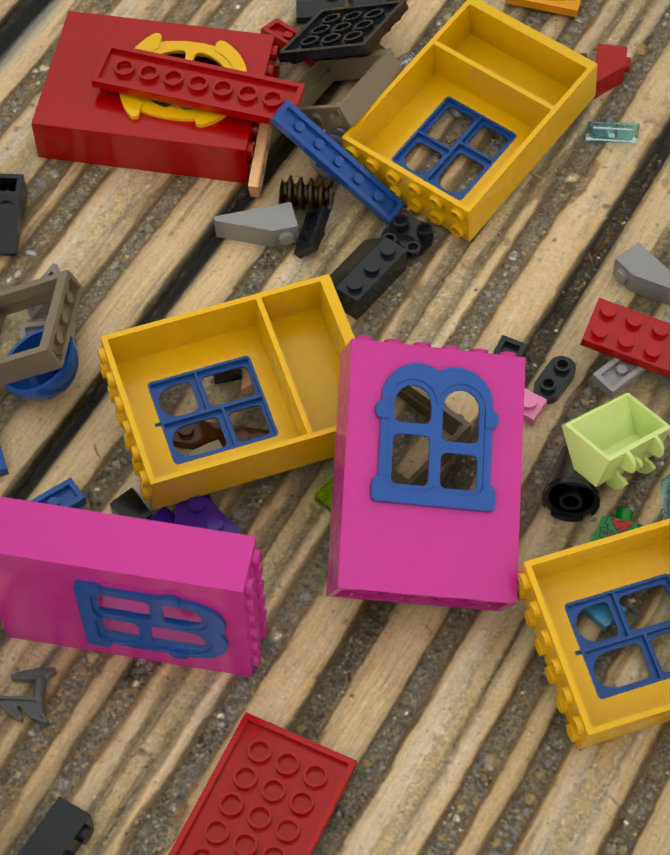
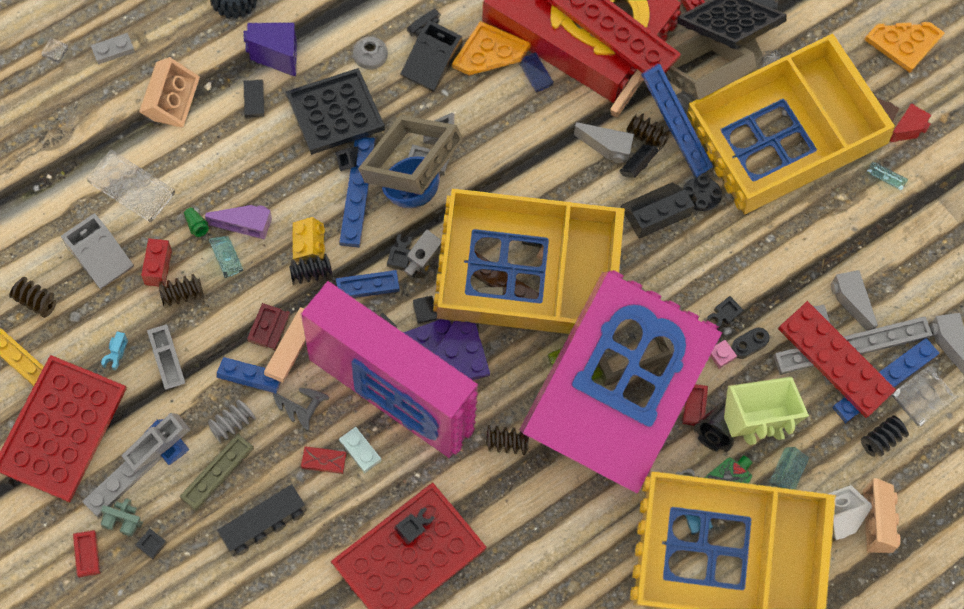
camera: 20 degrees right, 10 degrees up
none -> red tile [301,446,347,474]
none -> light aqua plate [339,427,381,474]
none -> black plate [387,234,412,271]
none -> black plate [394,507,434,545]
none -> light grey torso [404,230,444,278]
none -> light orange plate [452,21,530,75]
none -> dark brown piece [486,425,529,455]
none -> clear blue tile [518,52,554,93]
none -> red tile [682,384,708,426]

